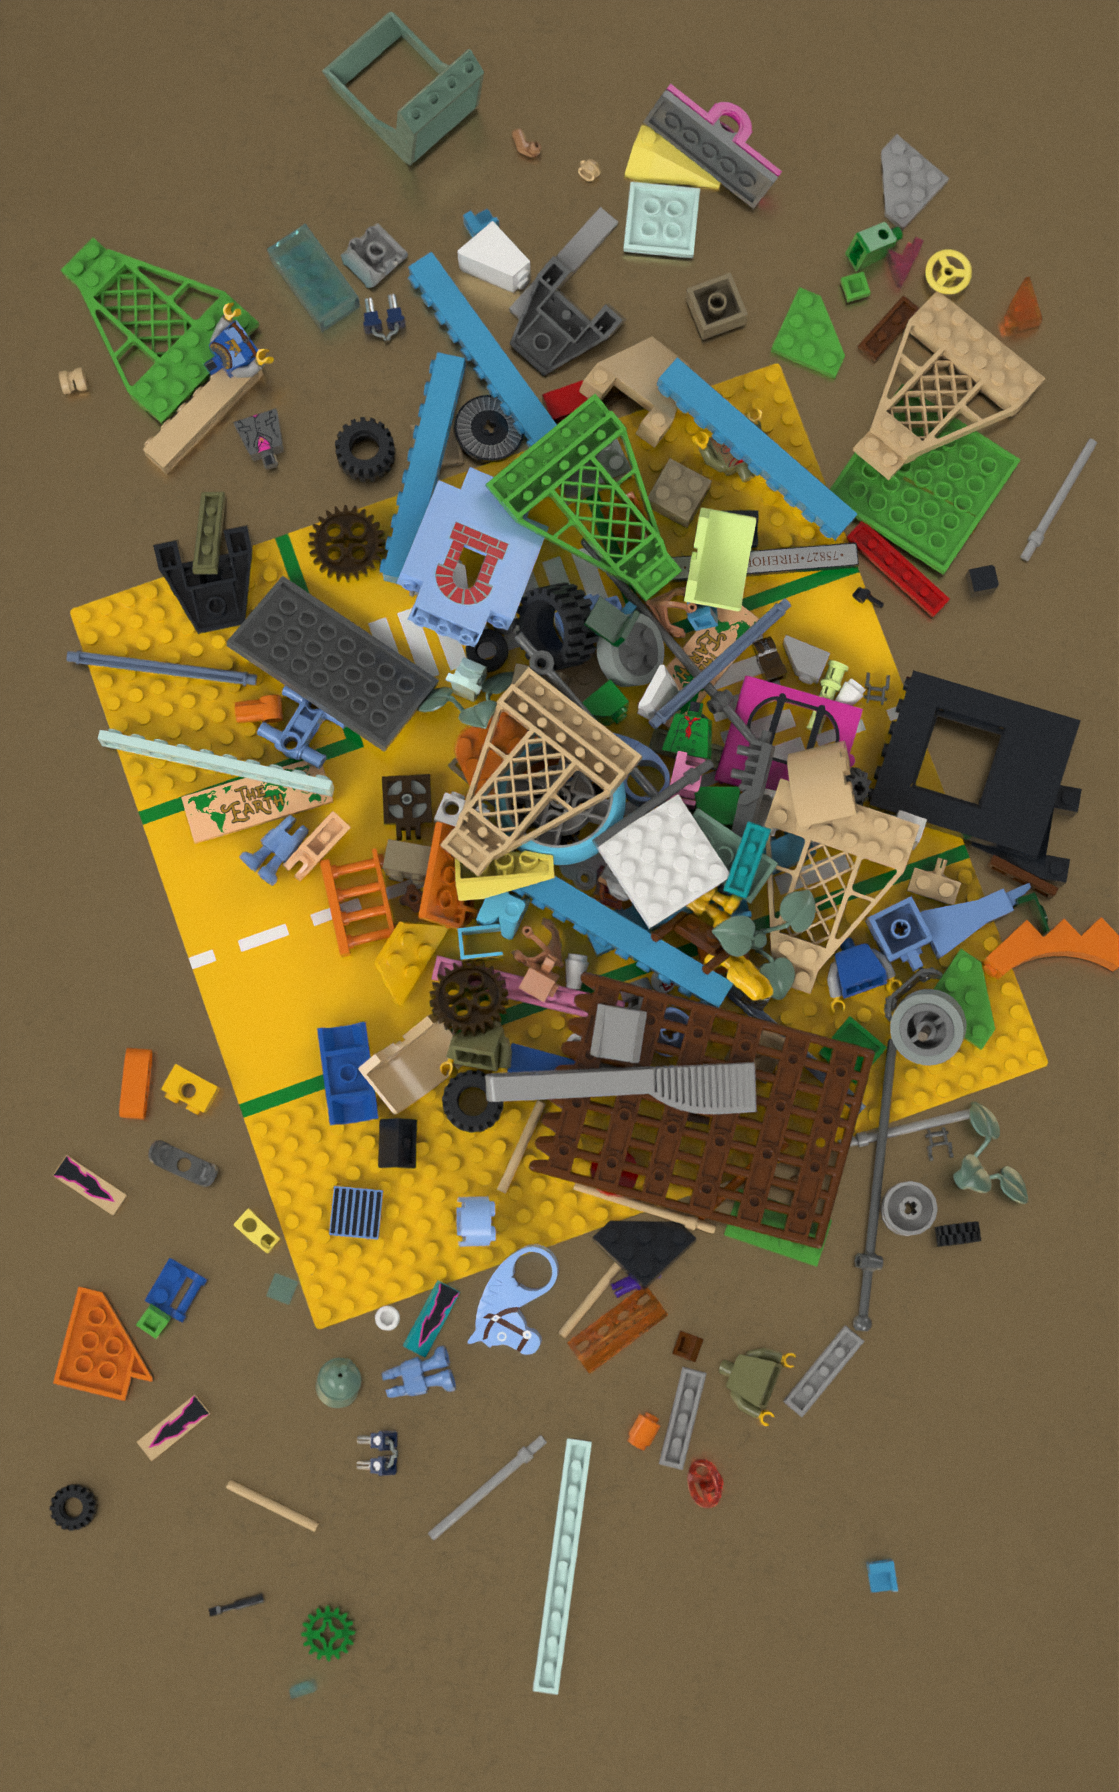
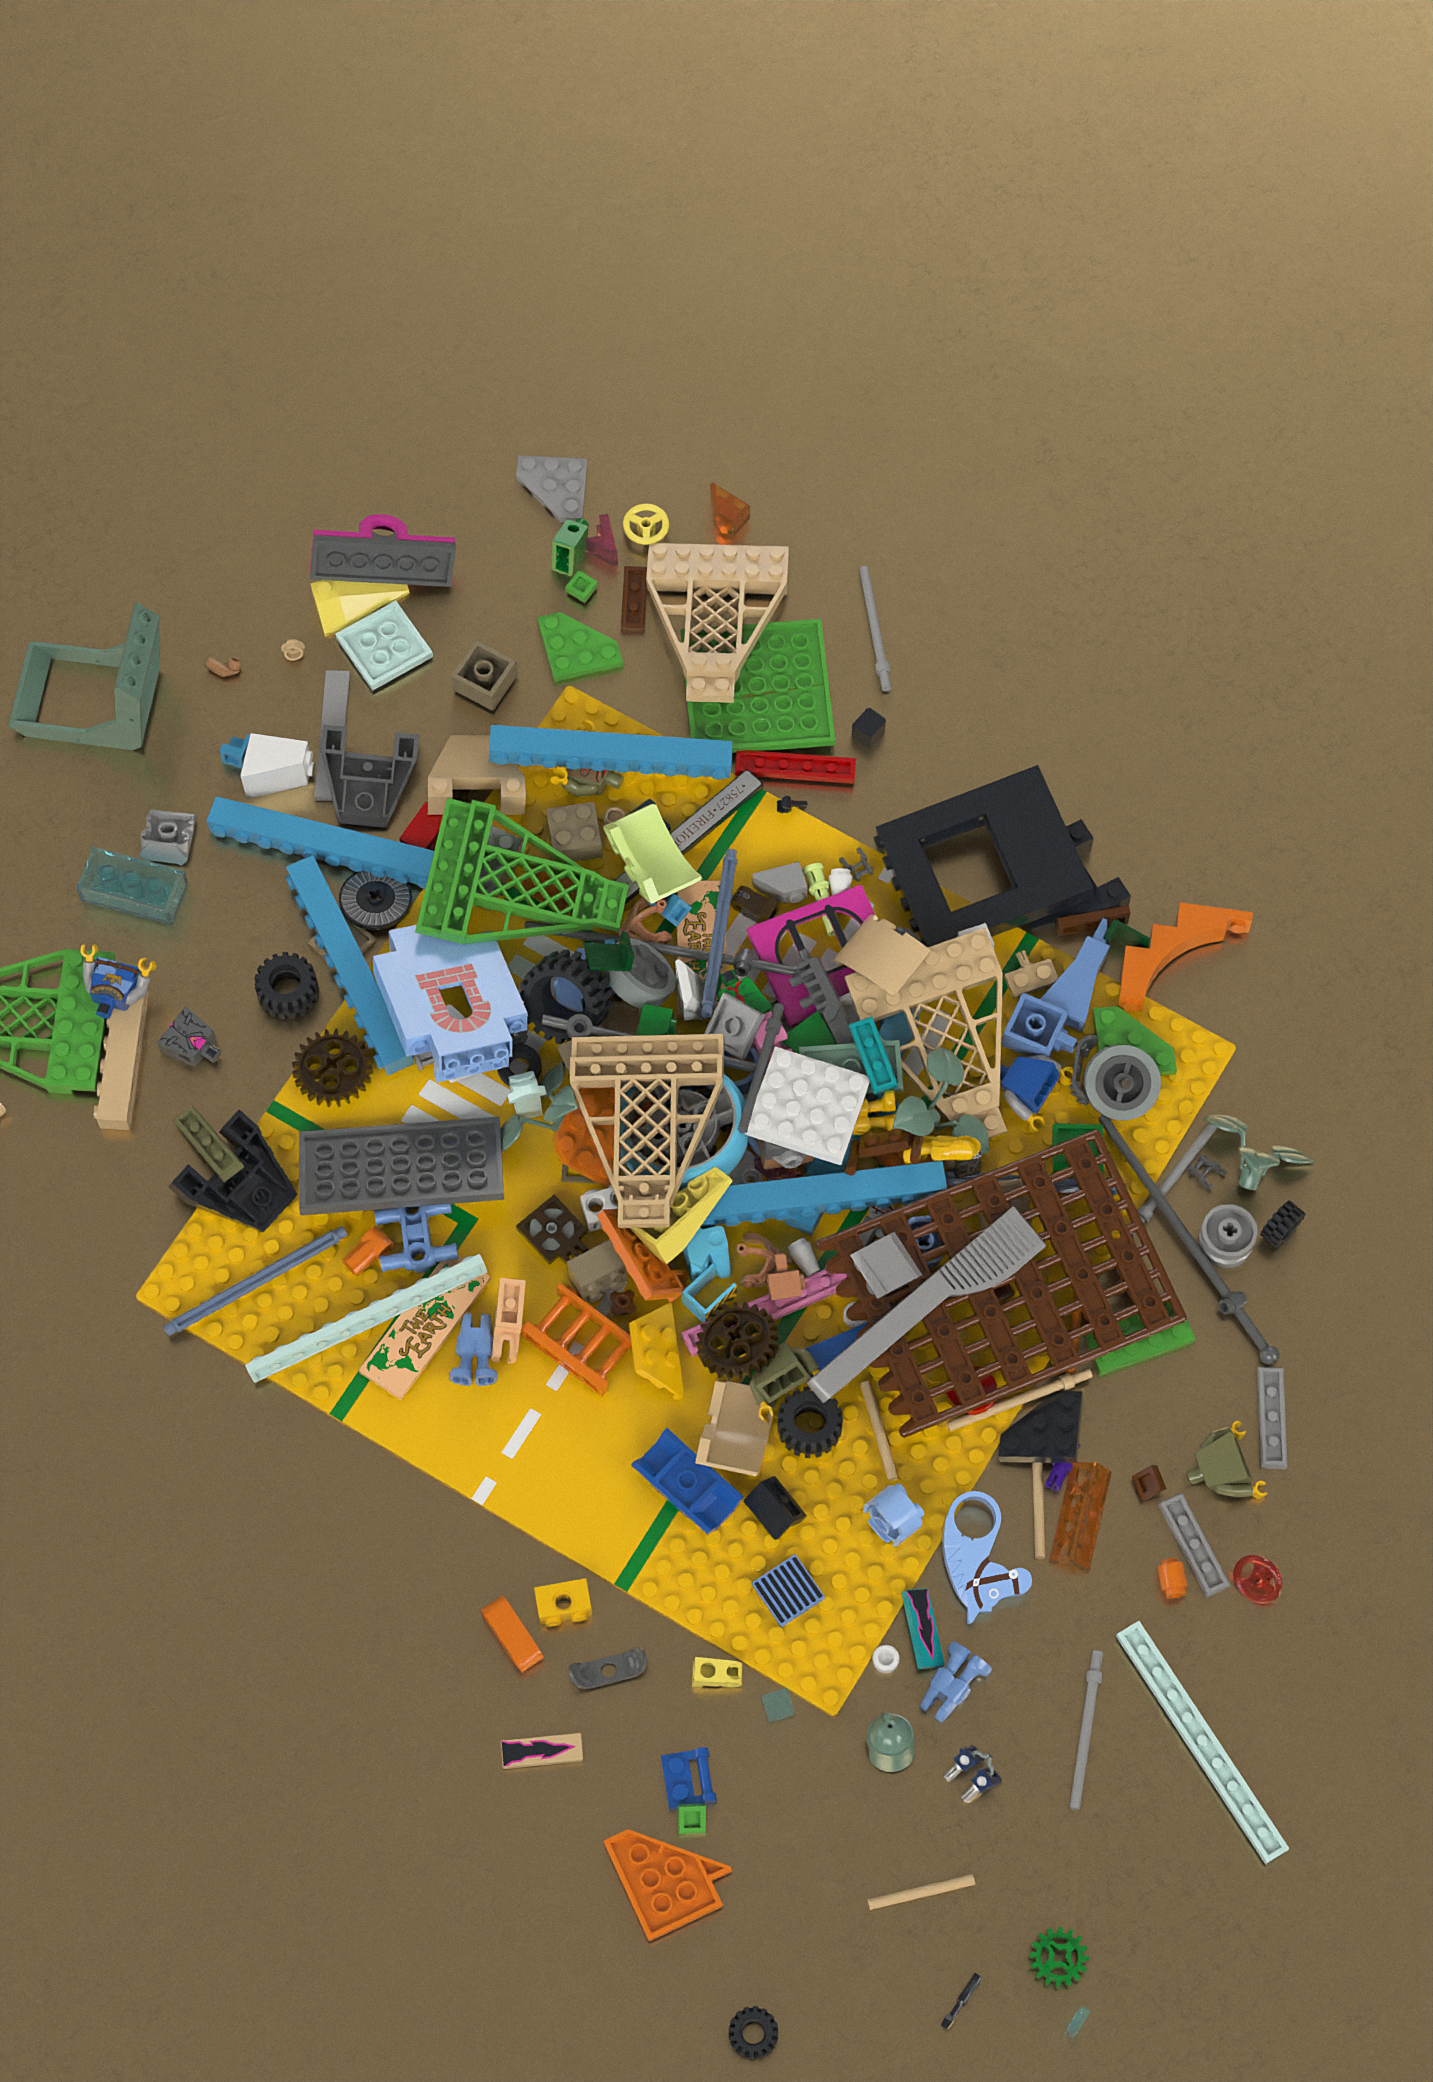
camera: 40 degrees left, 15 degrees down
tile [137,1394,211,1461] -> none
dark blue piece [363,294,406,341] -> none
none -> tan plate [603,807,626,825]
none -> light grey tile [704,993,765,1060]

